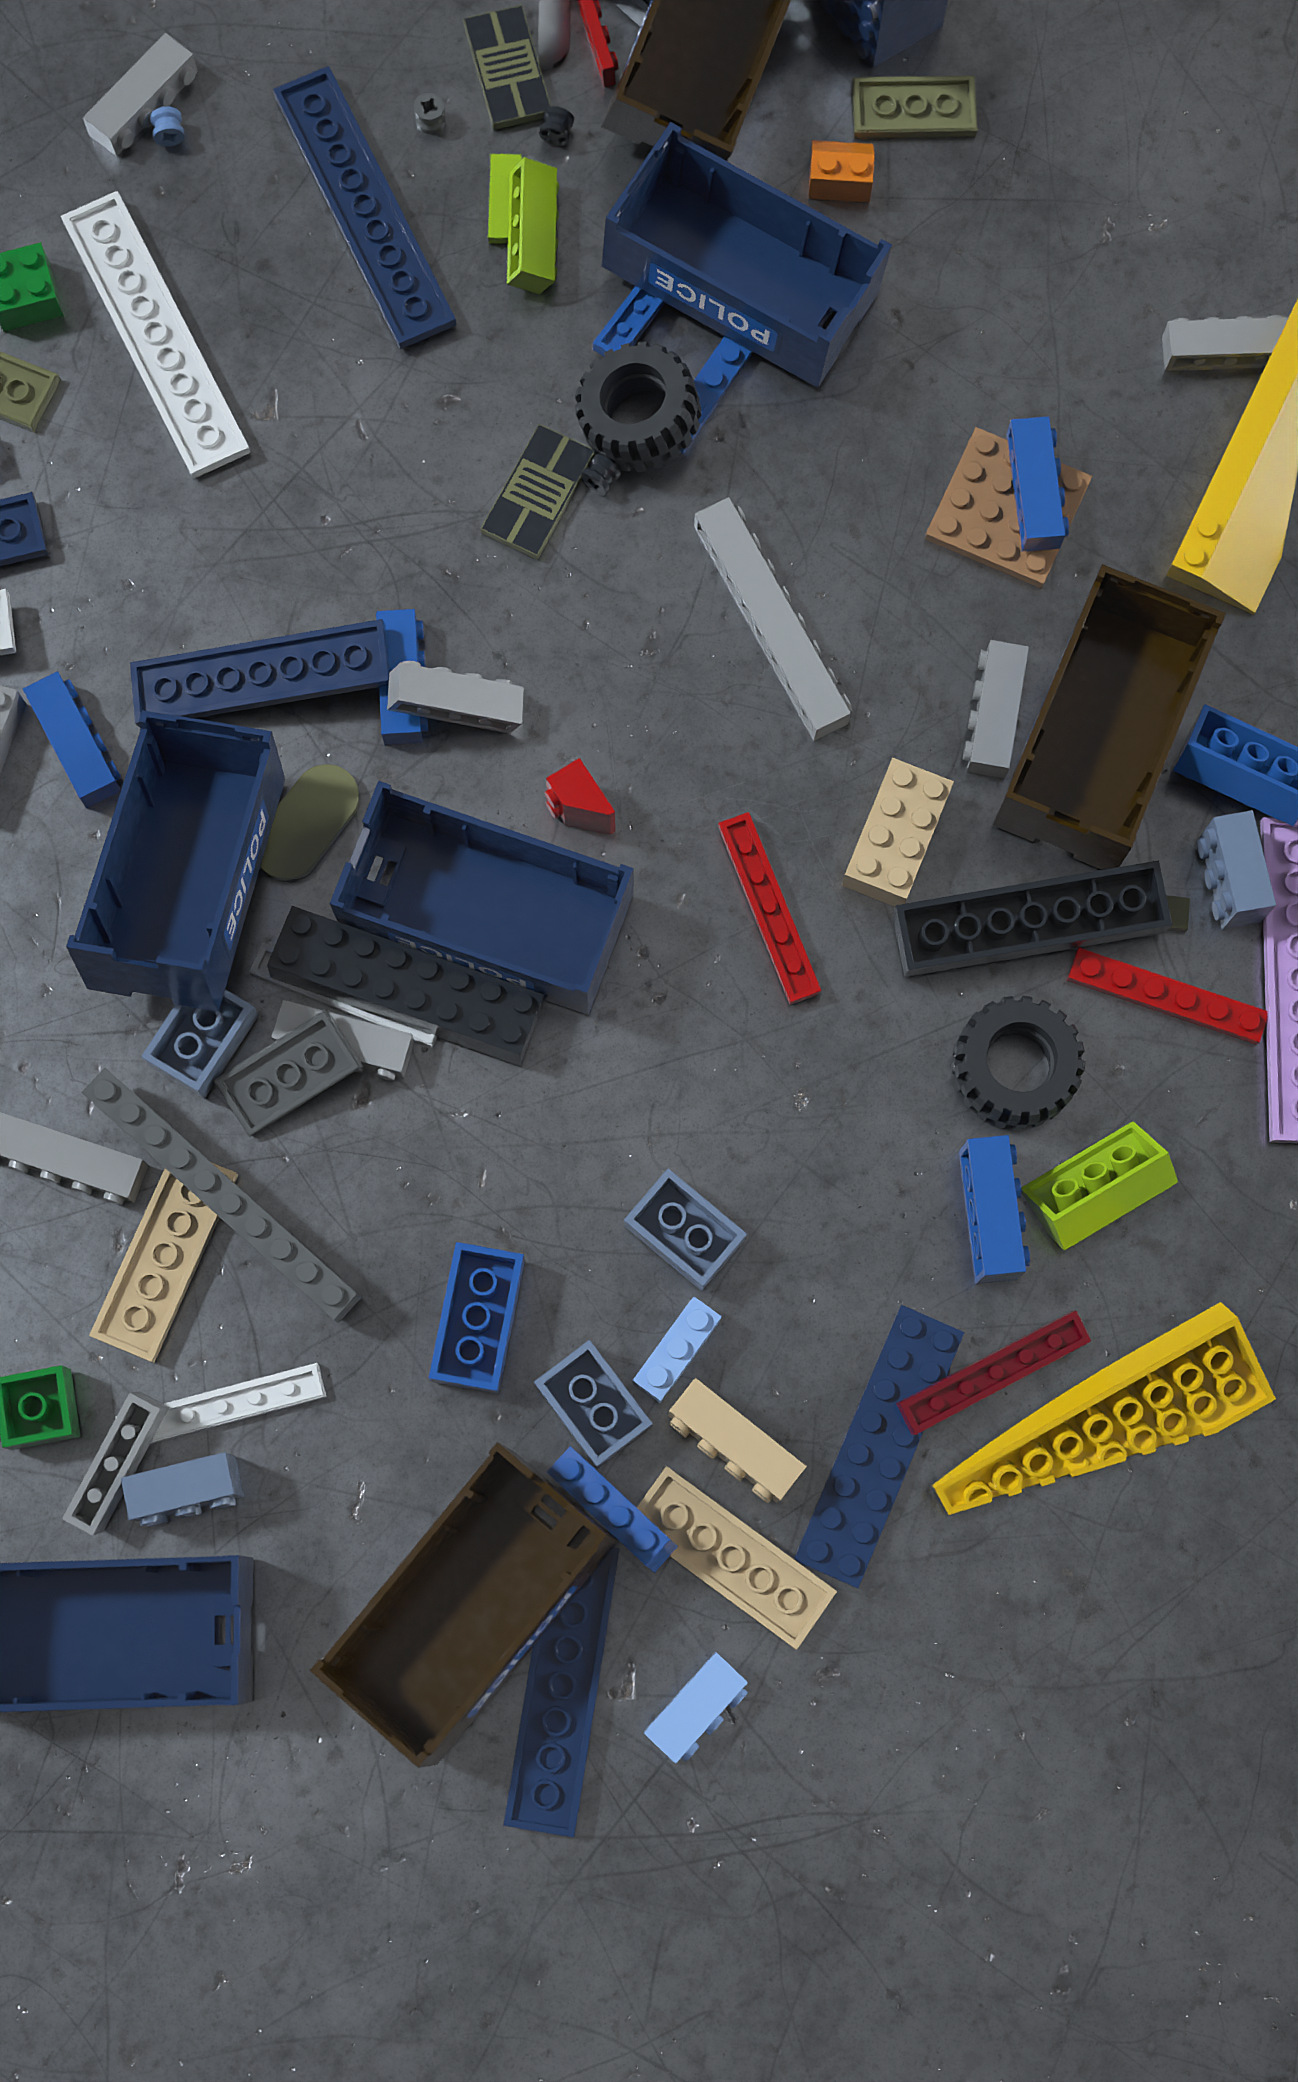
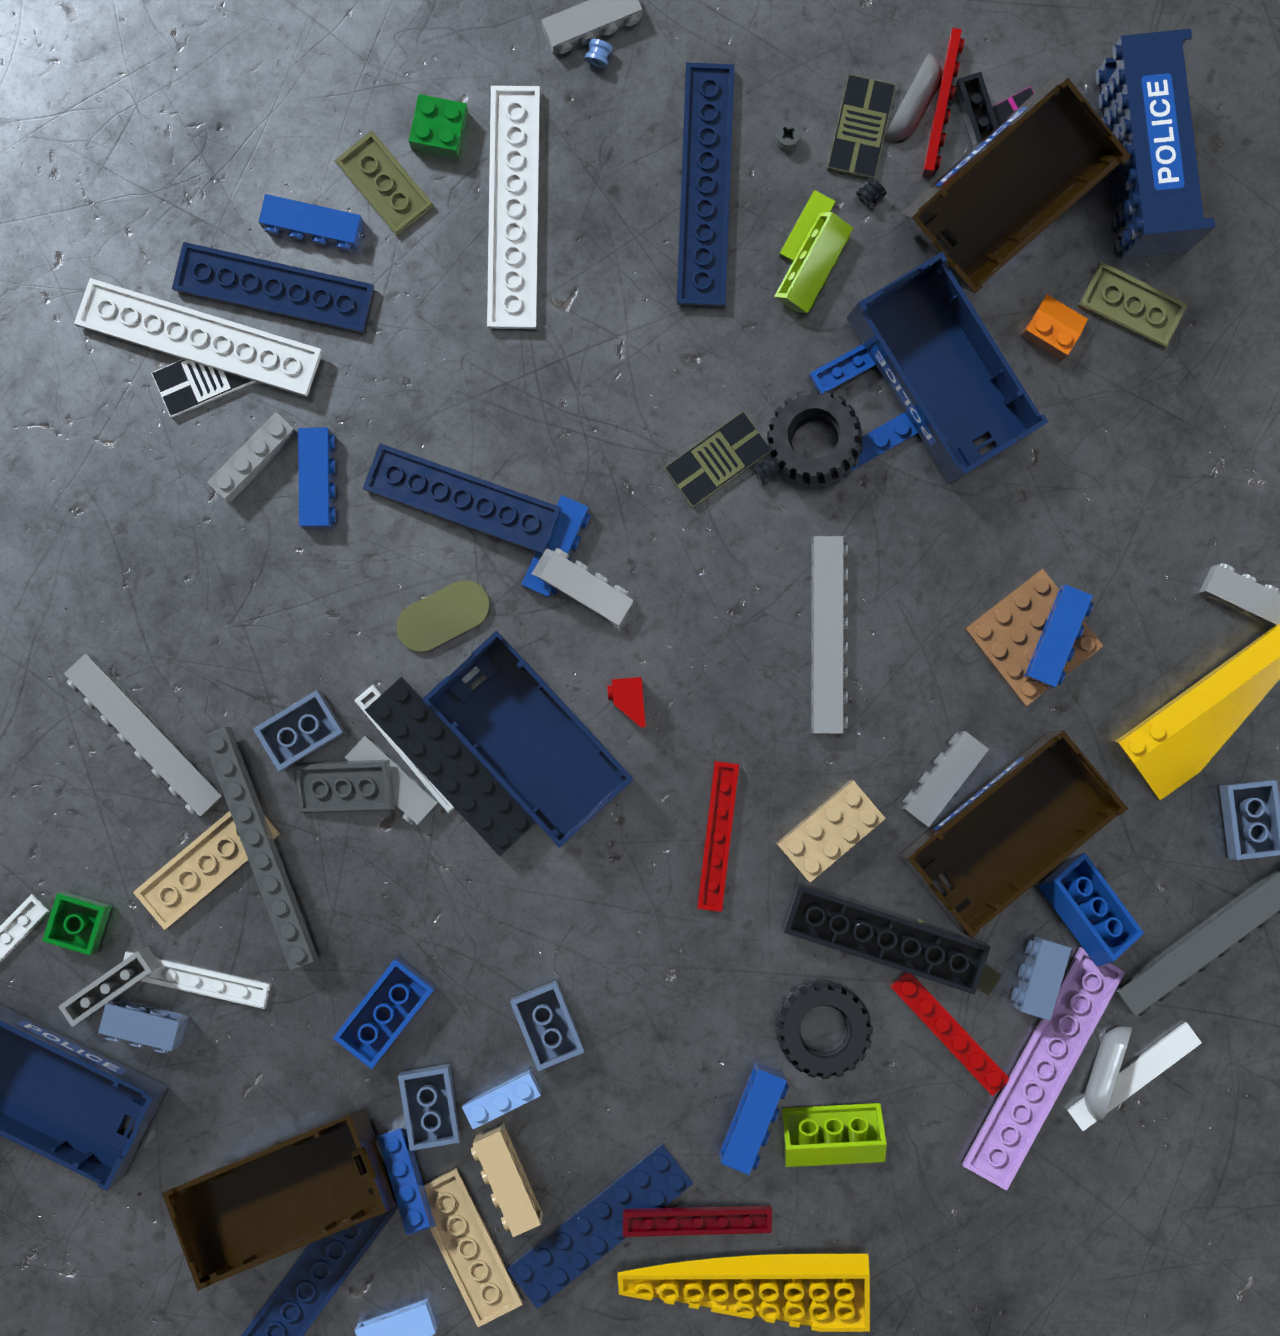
camera: 25 degrees right, 10 degrees up
dark blue piece [66,710,285,1012] -> none

